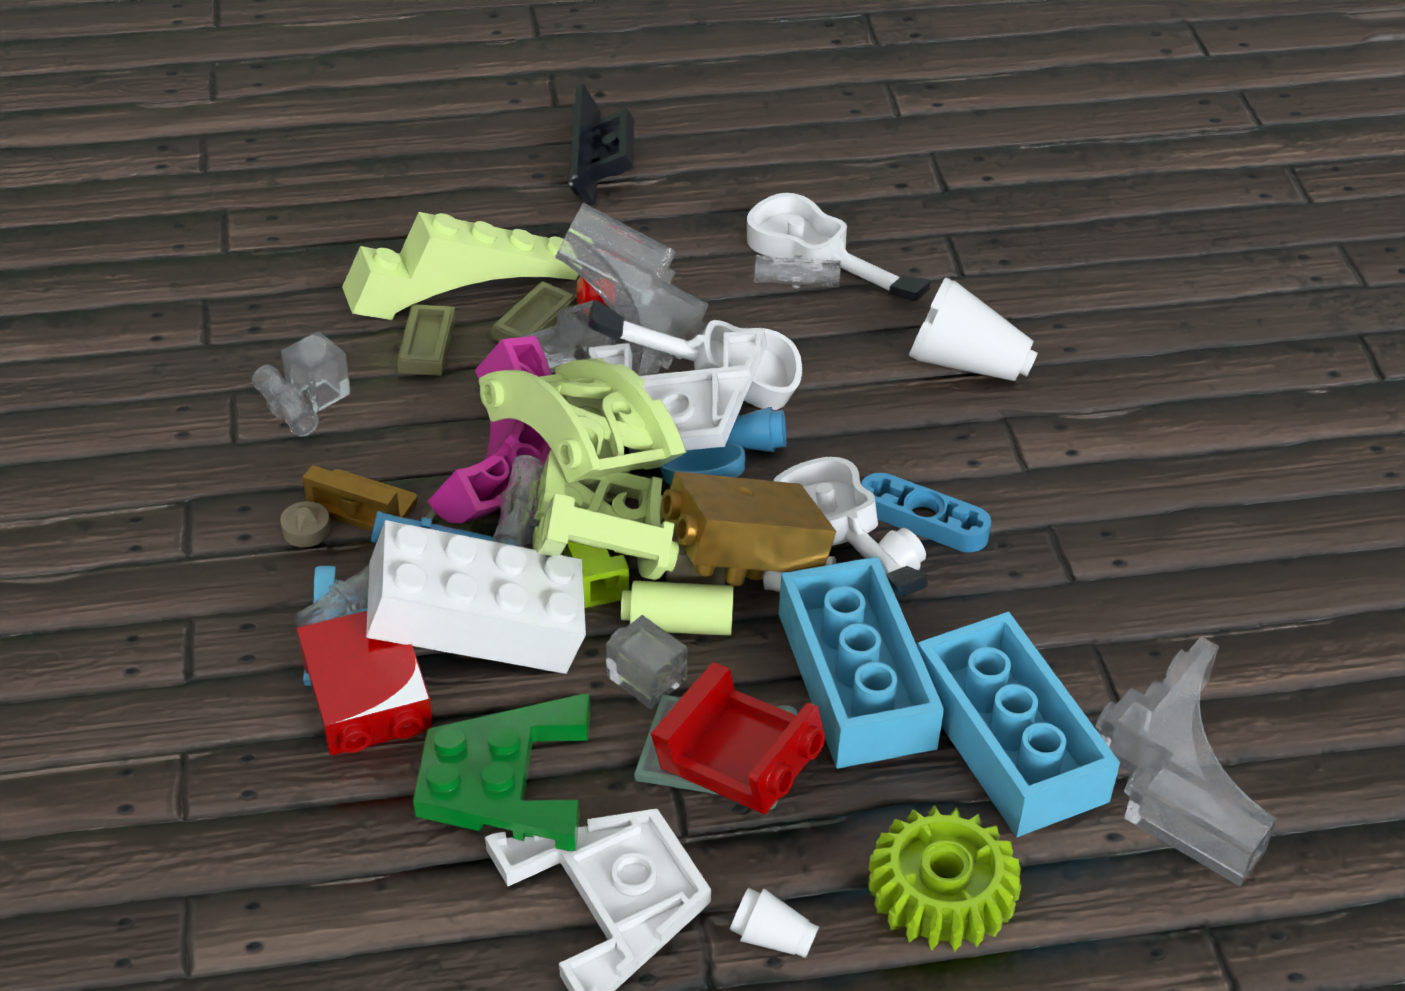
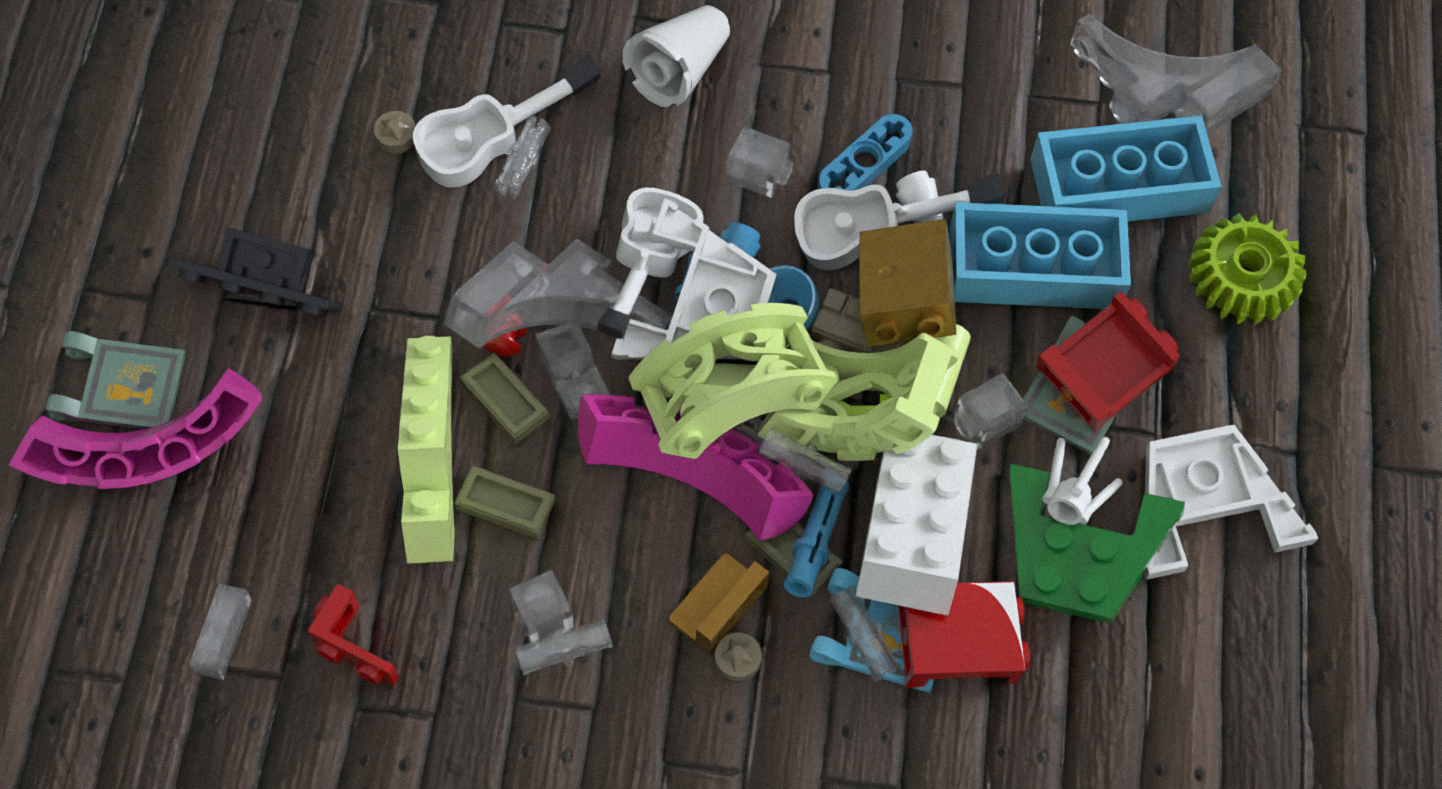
camera: 75 degrees left, 20 degrees up
white cone [730,888,819,958] -> none
none -> dark pink brick [8,368,263,489]
none -> sand green flag [46,331,186,429]
none -> clear piece [189,584,252,680]
none -> red bracket [308,584,399,686]
none -> dark tan tile [374,111,415,154]
none -> clear brick [726,126,793,198]
none -> white plant [1042,437,1123,525]

